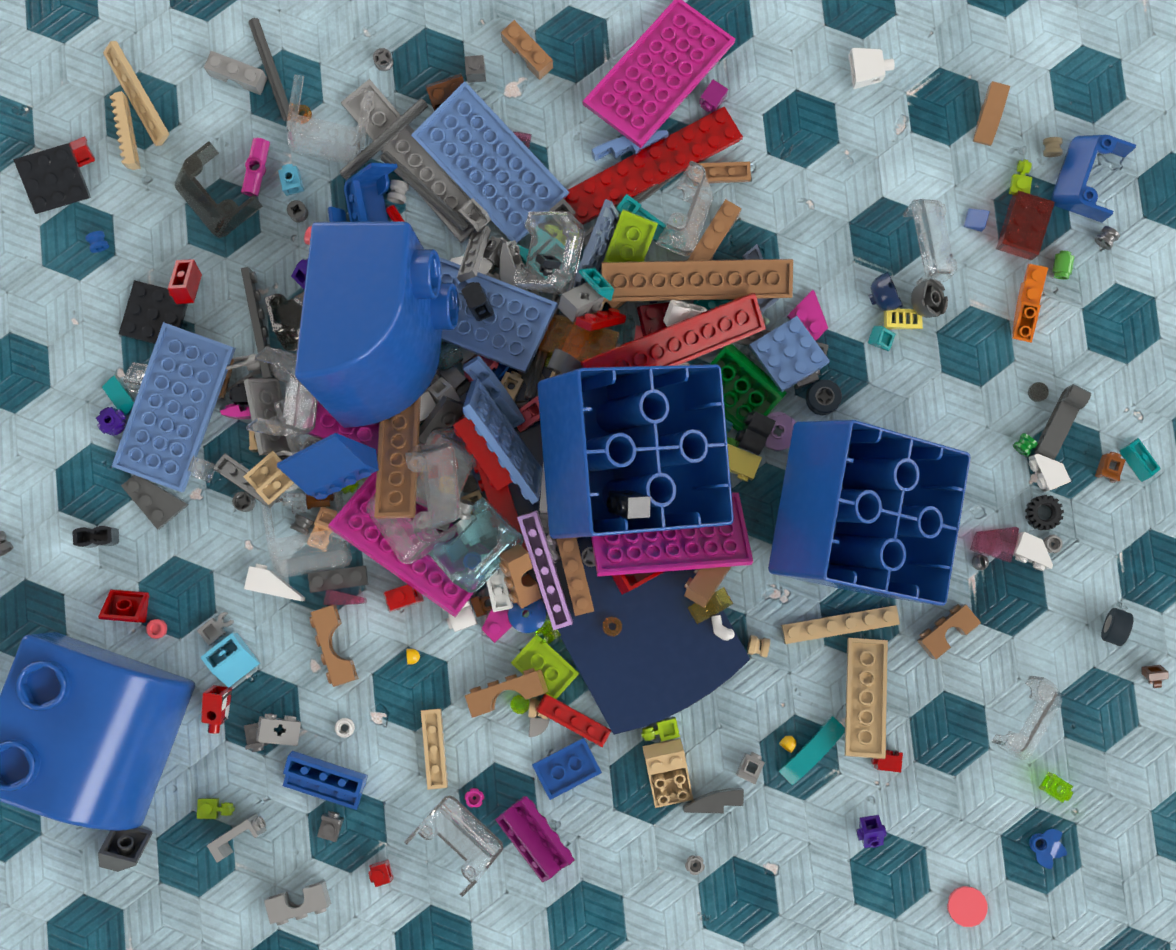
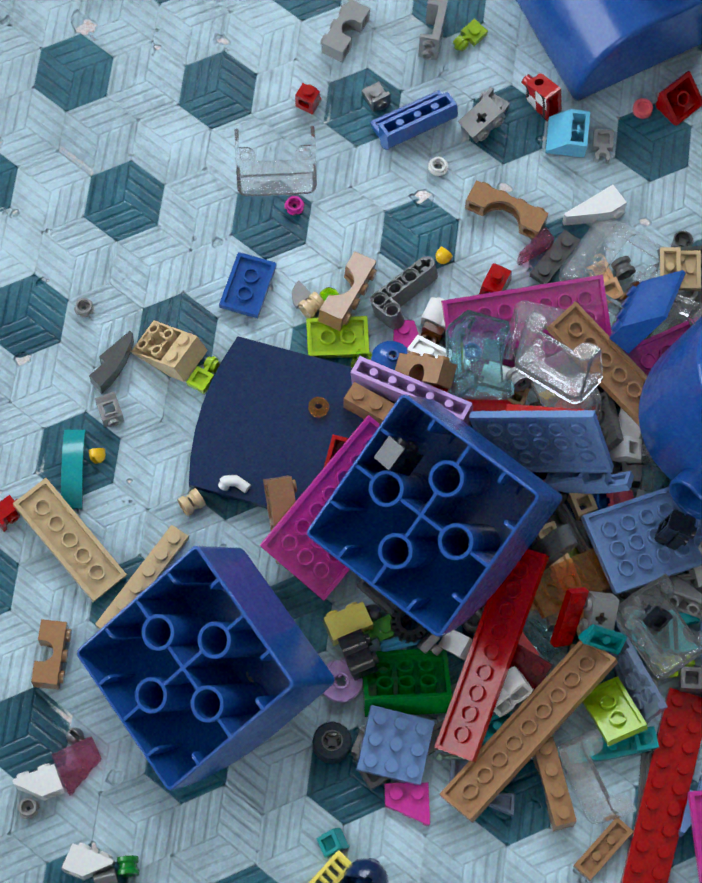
camera: 130 degrees right, 15 degrees down
tan gear [421,708,448,790] -> none
magenta brick [495,796,575,883] -> none
red tile [536,693,611,748] -> none
clear yellow slope [688,587,733,624] -> none
black tyre [1025,495,1064,530] -> none
none -> dark grey beam [370,256,438,329]

